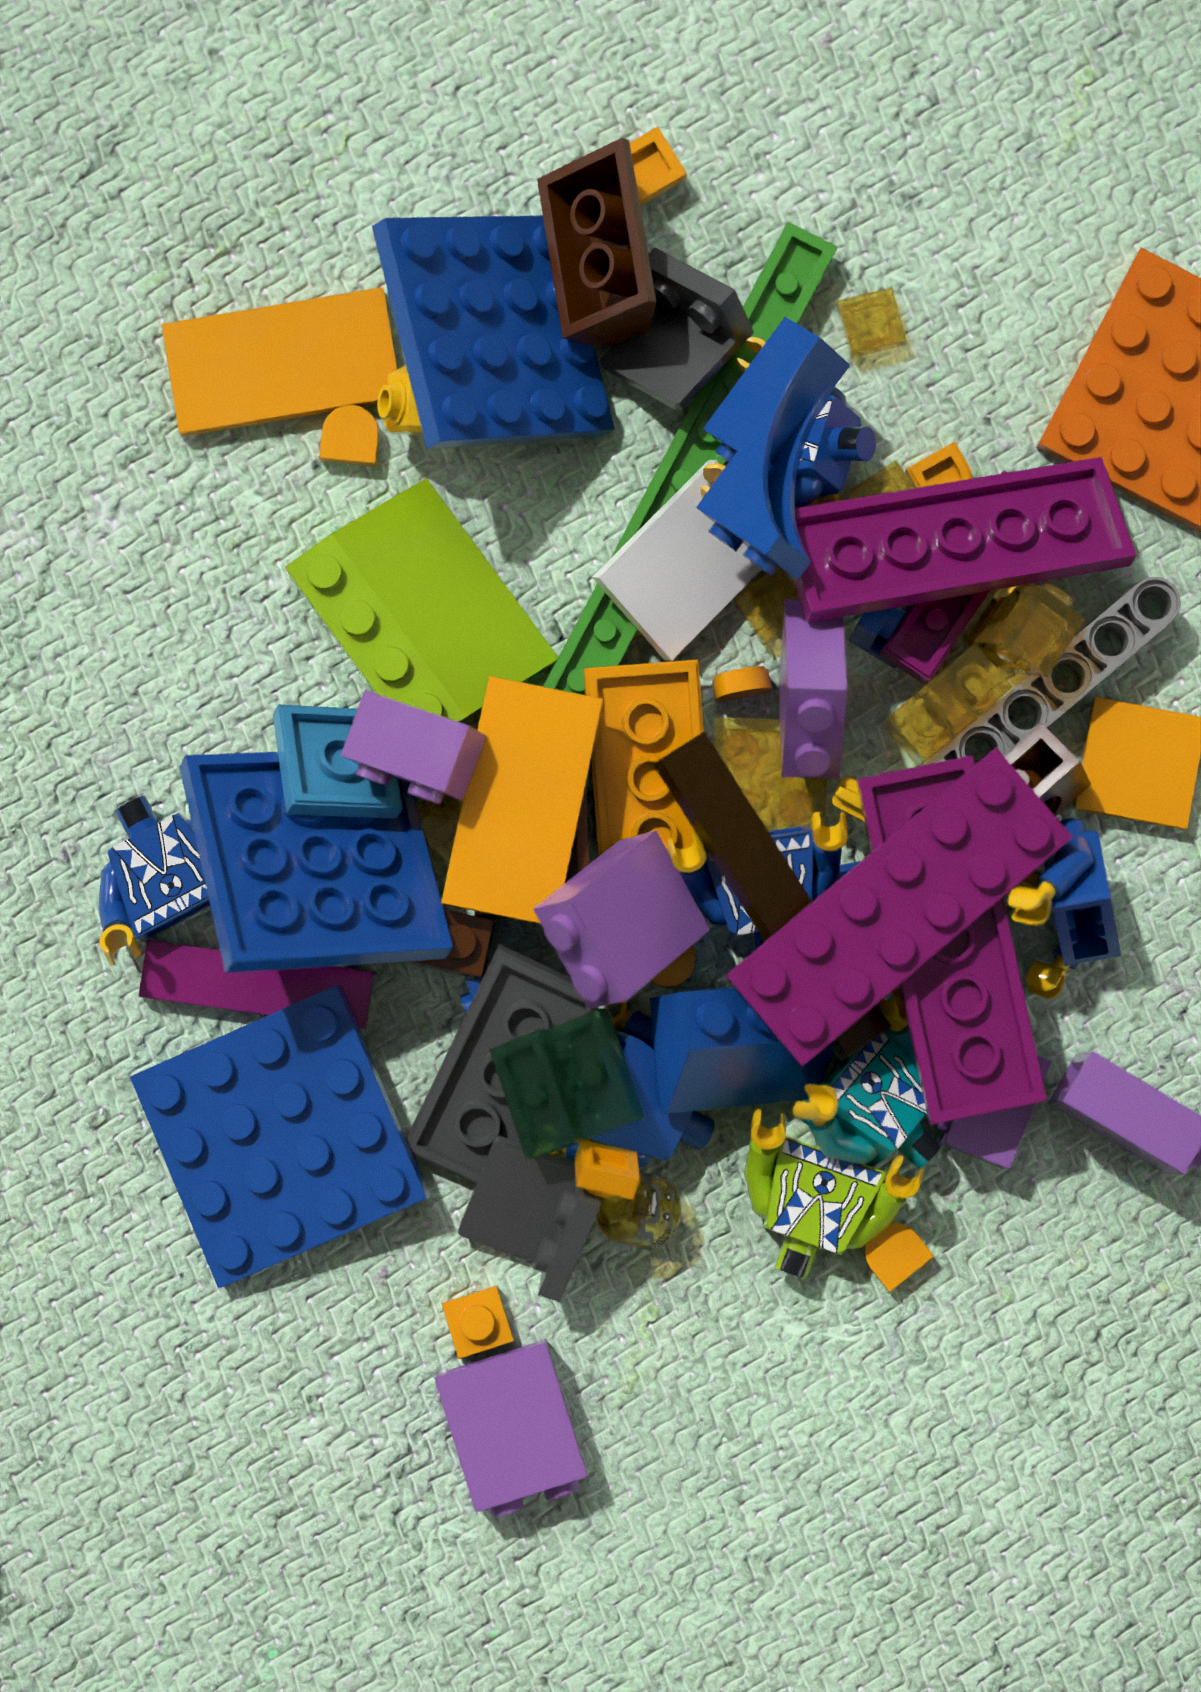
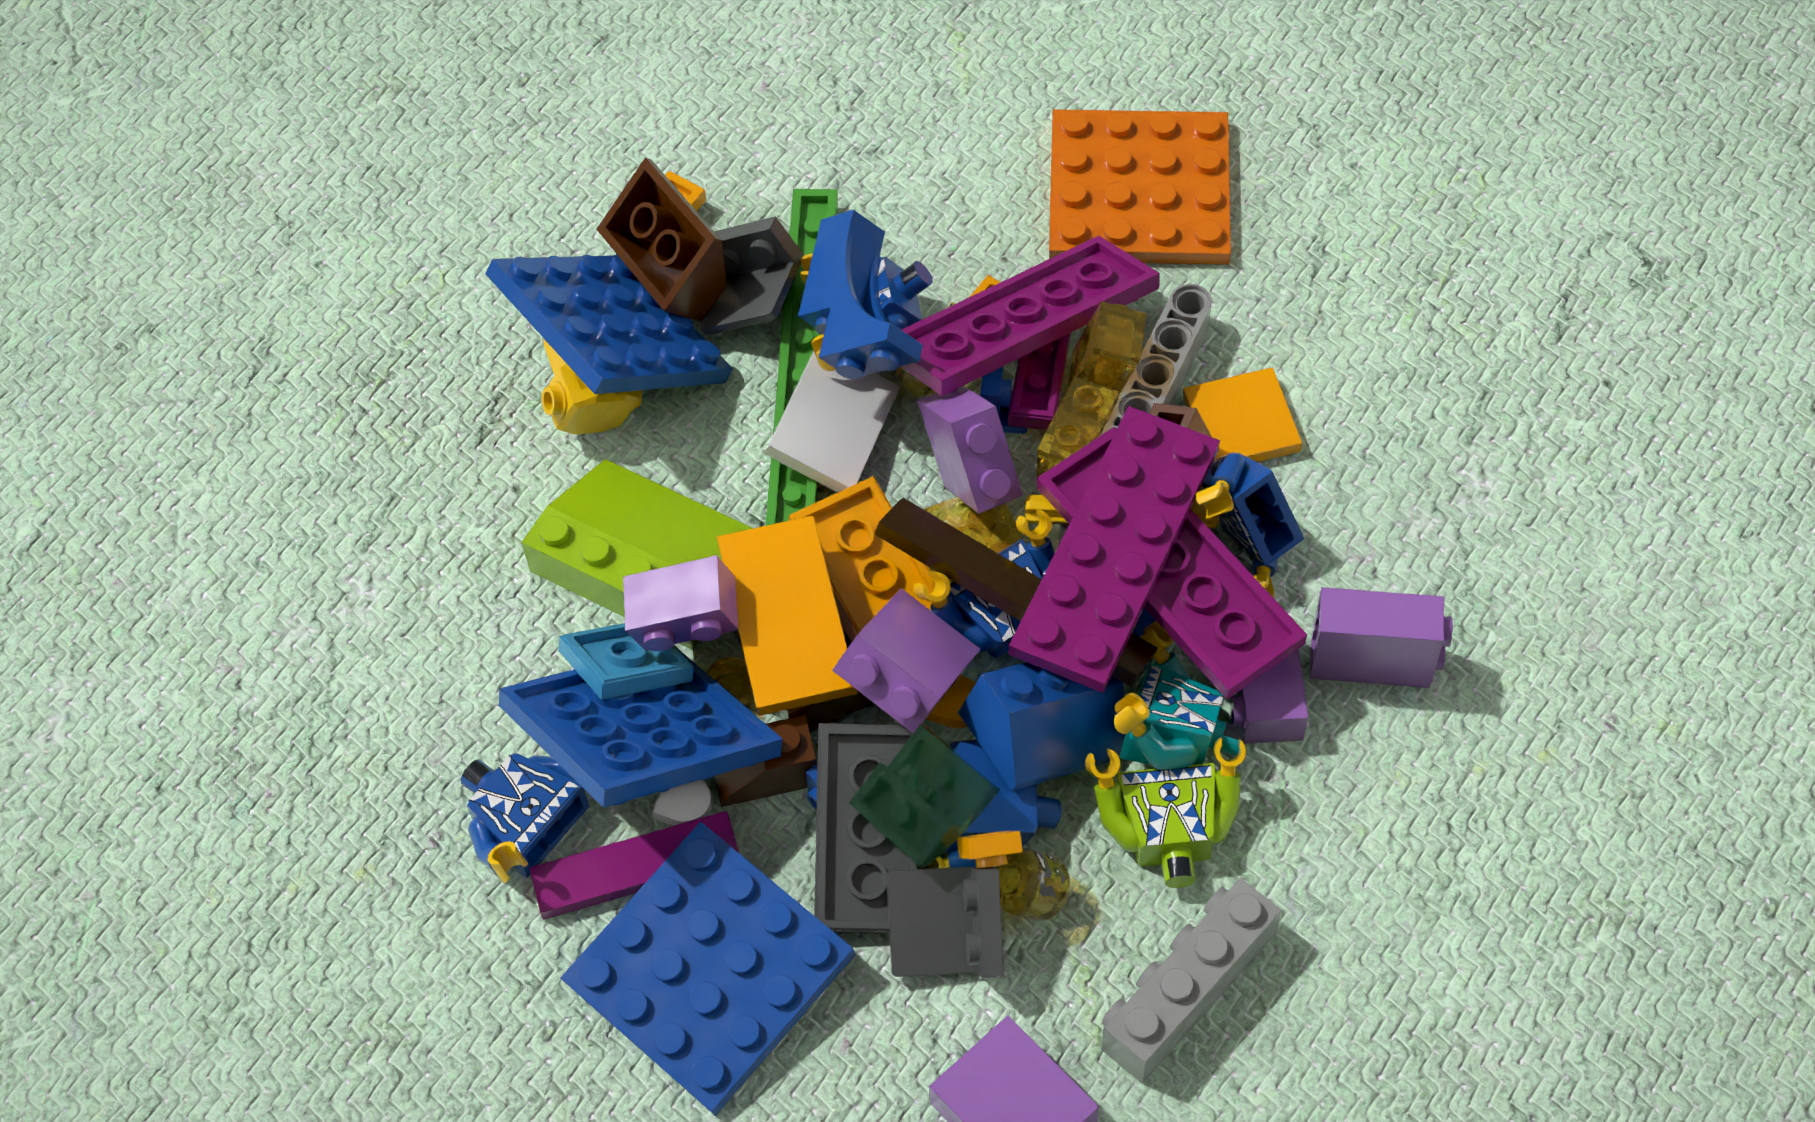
camera: 20 degrees left, 25 degrees down
light orange tile [161,287,398,437] -> none
light orange tile [319,405,379,467] -> none
light orange plate [441,1285,514,1359] -> none
light orange tile [712,666,772,703] -> none
clear yellow tile [732,567,799,646] -> none
clear yellow tile [836,287,907,359] -> none
light orange tile [864,1222,934,1292] -> none
none -> light grey brick [1101,877,1282,1084]

